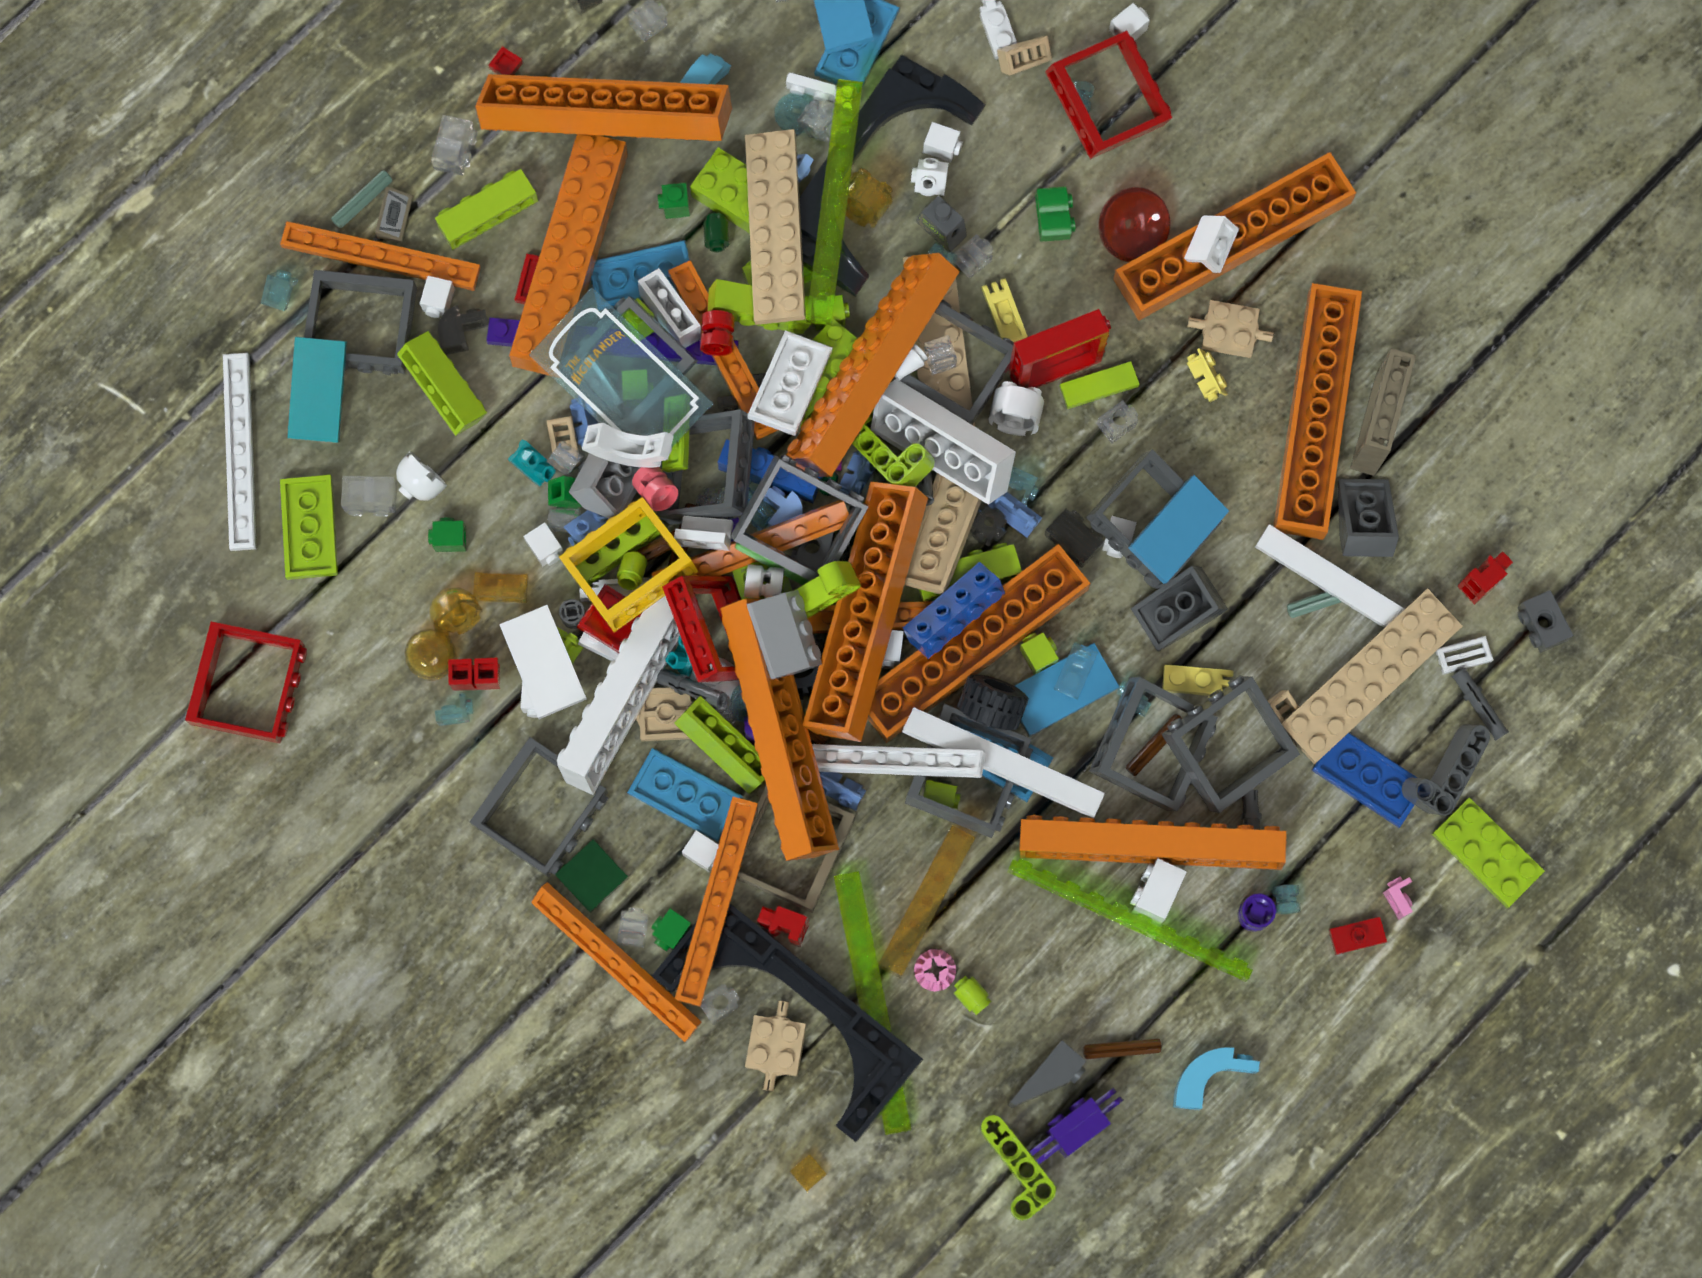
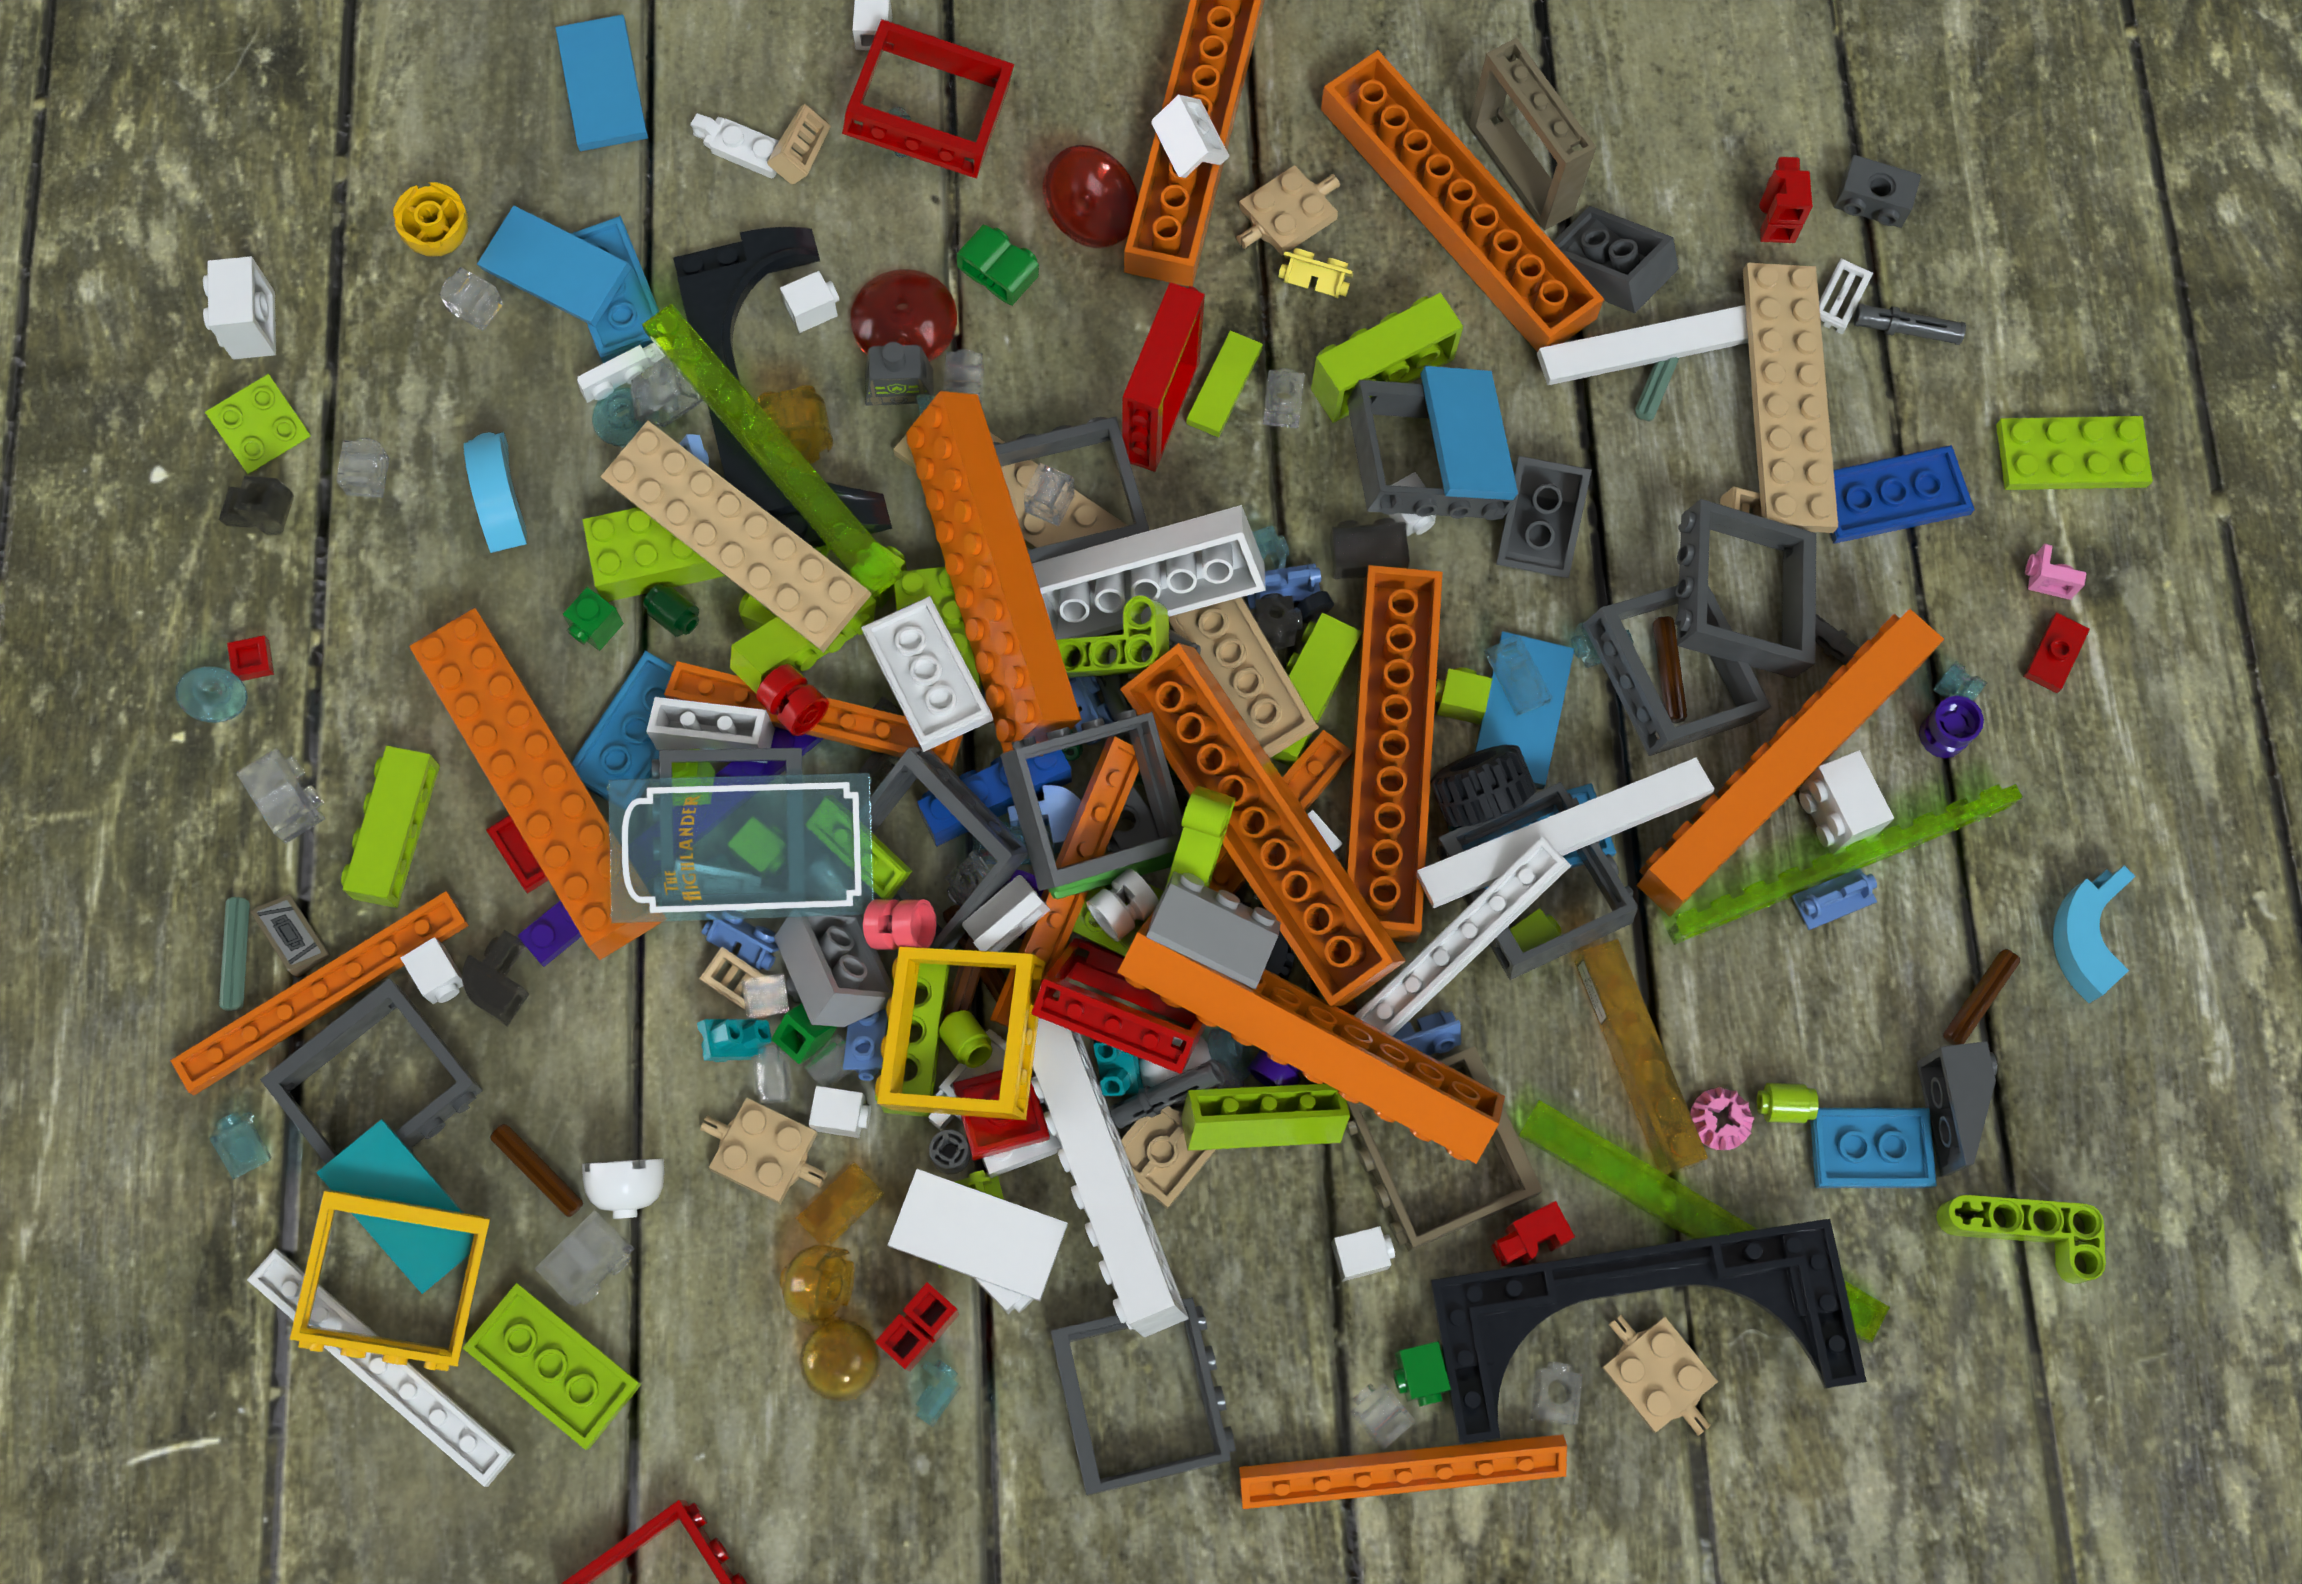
camera: 50 degrees left, 5 degrees down
lime brick [397,331,487,436] -> none
green brick [428,517,466,552] -> none
orange brick [475,74,732,141] -> none
dark green tile [555,839,629,913] -> none
white arch [582,423,674,468] -> none
dark azure tile [627,748,743,842] -> none
orange plate [675,797,758,1007] -> none
clear yellow tile [790,1154,827,1192] -> none
white cone [894,344,928,381] -> none
blue brick [903,562,1005,659] -> none
white brick [911,158,949,196] -> none
light yellow hinge [981,278,1028,342] -> none
white brick [989,381,1044,436] -> none
dark purple brick [1029,1088,1124,1164] -> none
light yellow hinge [1162,665,1234,696] -> none
dark grey beam [1402,724,1490,815] -> none
none -> clear light blue piece [175,666,248,723]
none -> yellow window [289,1189,491,1371]
none -> reddish brown axle [490,1124,583,1217]
none -> tan plate [700,1098,827,1205]
none -> clear brick [751,1045,794,1104]
none -> clear red dish [851,269,957,362]
none -> black tile [1296,591,1334,623]
none -> lime brick [1311,292,1464,423]
none -> medium blue hinge [1792,868,1877,930]
none -> dark azure tile [1810,1108,1937,1188]

